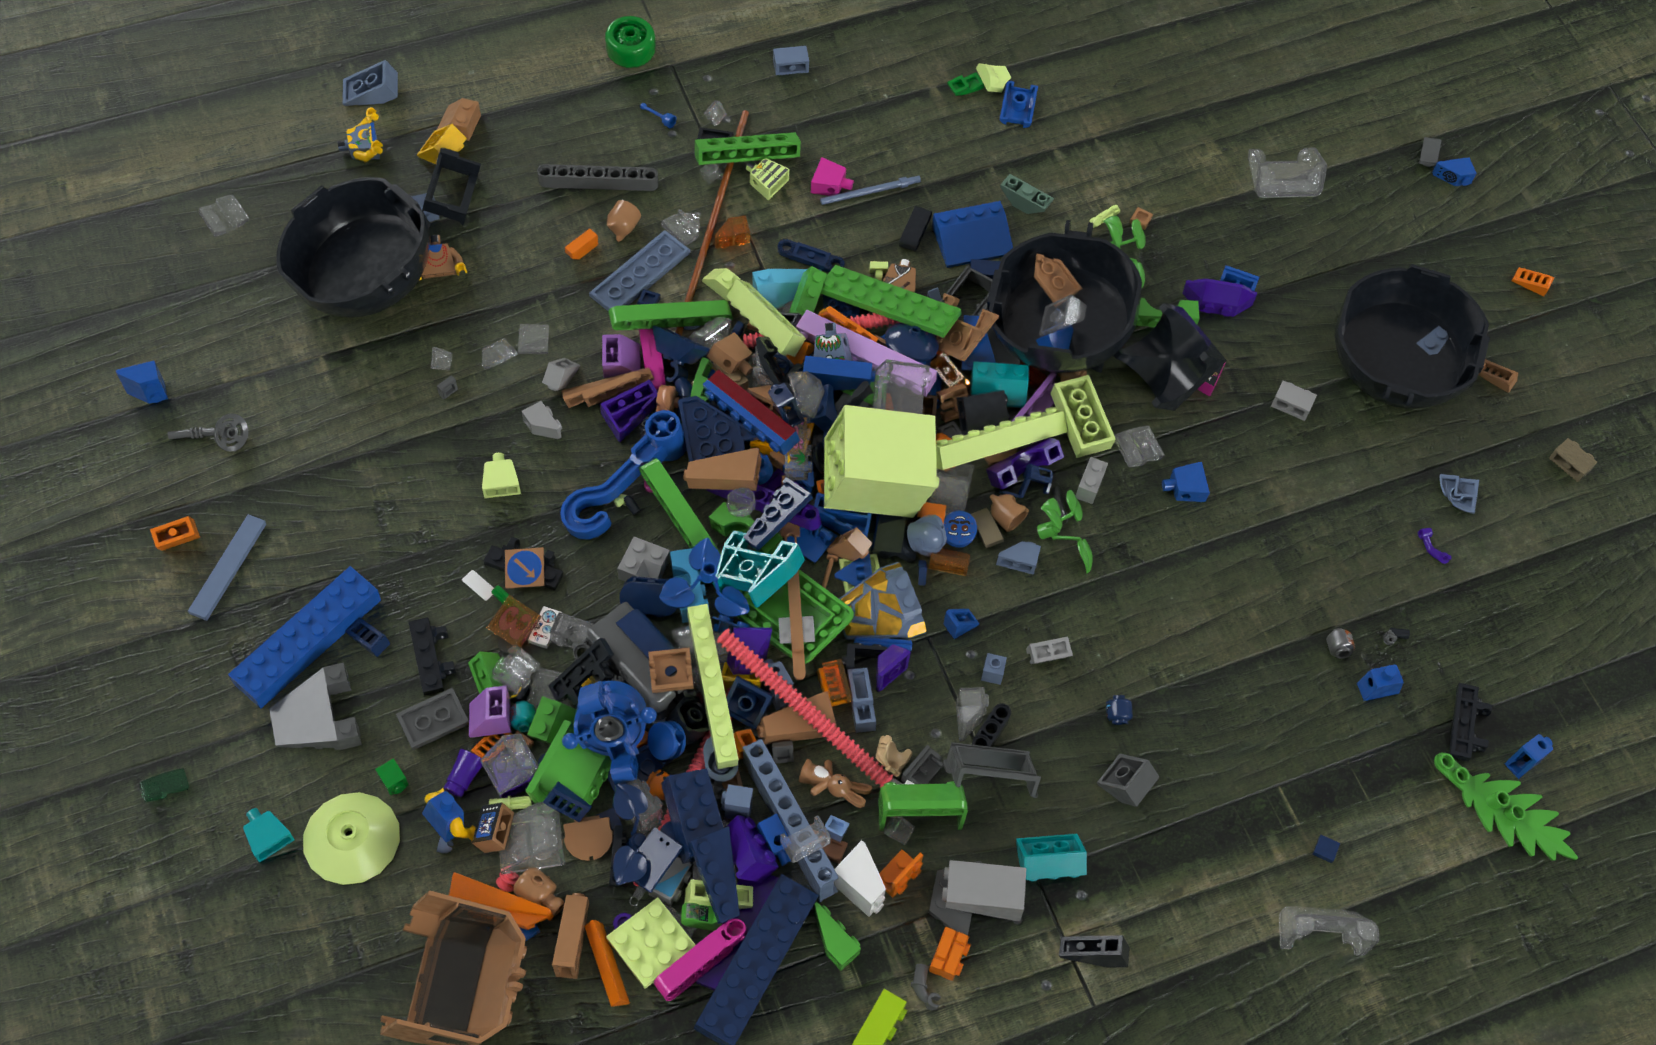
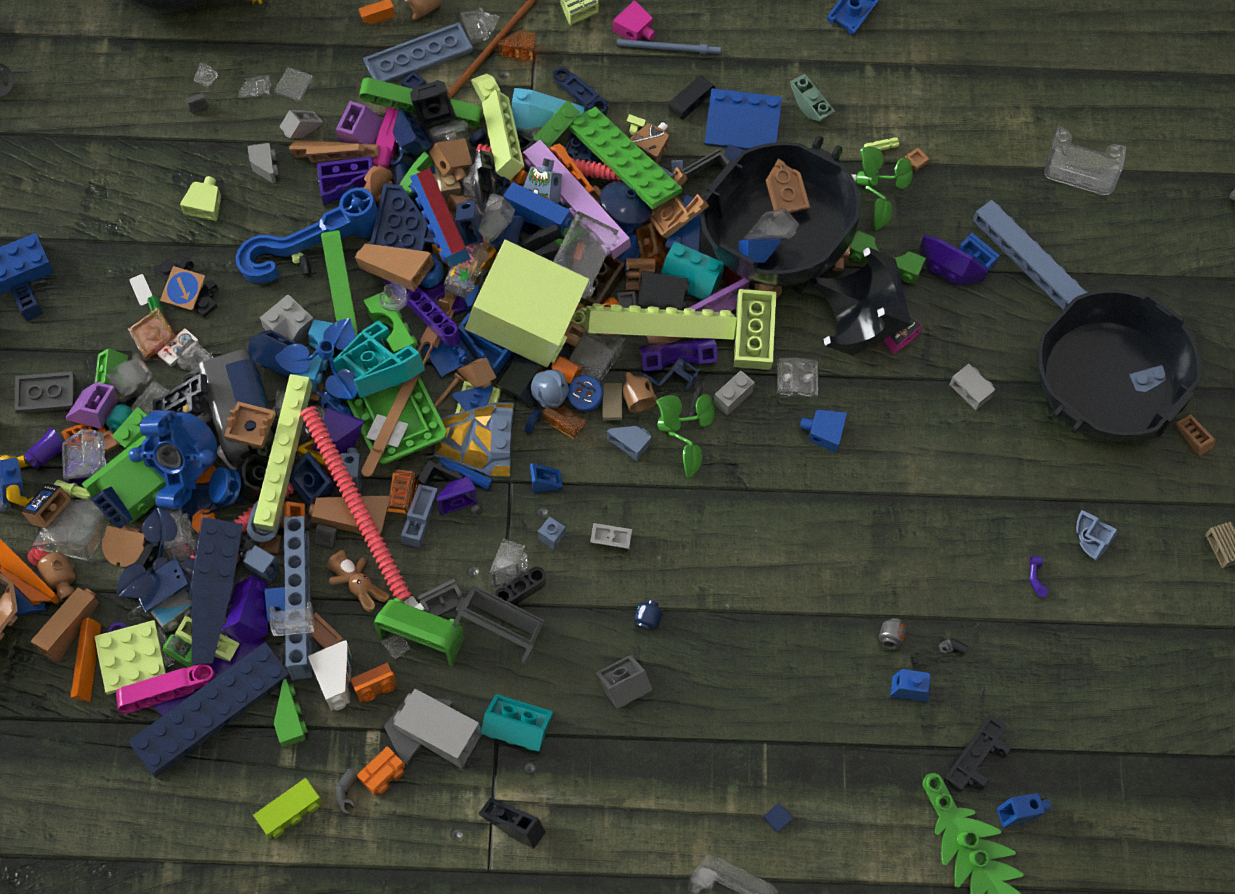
camera: 25 degrees right, 5 degrees up
black hinge [409,617,456,696] -> none
dark blue wing [743,477,813,551] -> none
light blue tile [821,815,850,842] -> none
tan helmet [875,735,912,777] -> none
none -> black slope [410,80,457,129]
none -> sand blue brick [973,200,1087,310]

